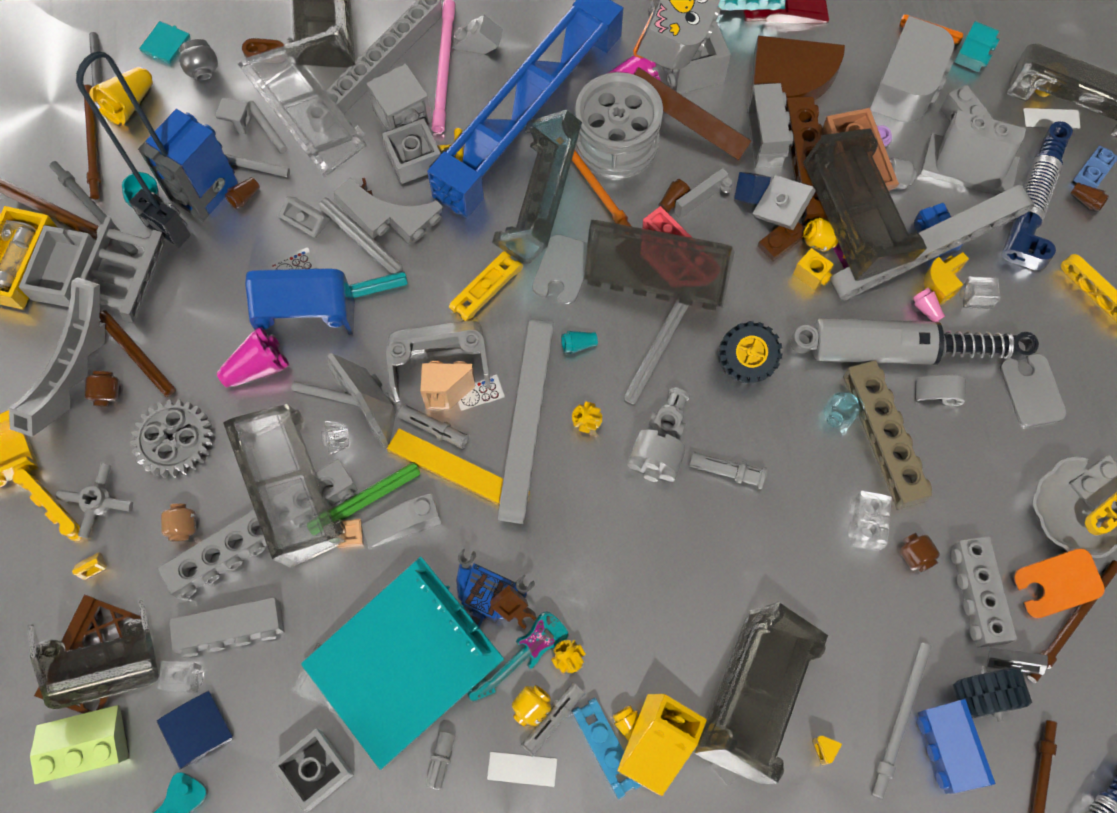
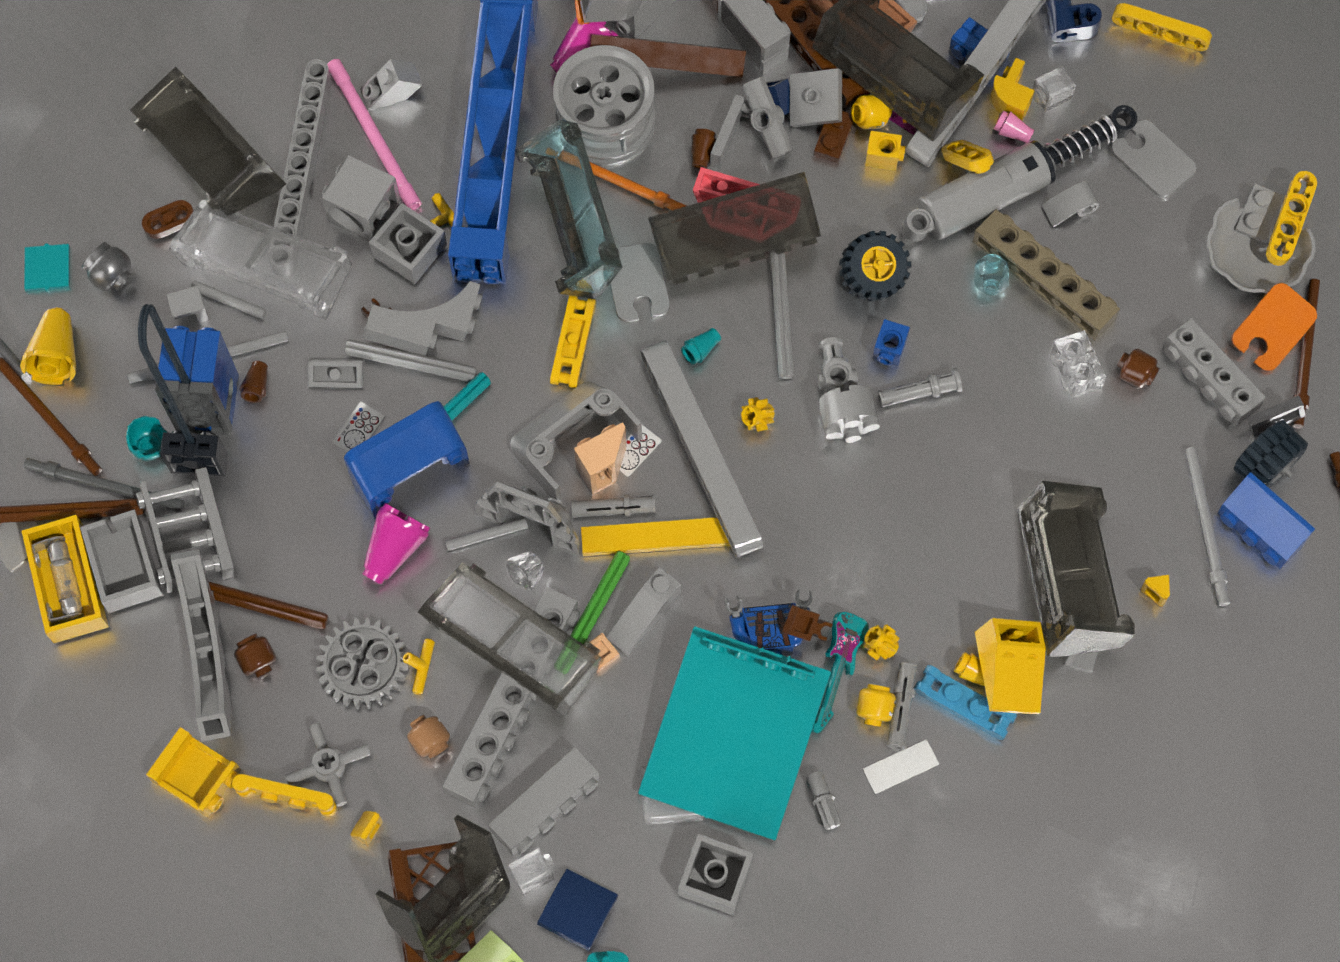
camera: 30 degrees left, 0 degrees up
none -> yellow piece [403,638,435,695]
none -> light grey piece [742,77,793,159]
none -> blue brick [873,319,910,366]
none -> yellow plate [941,140,994,174]

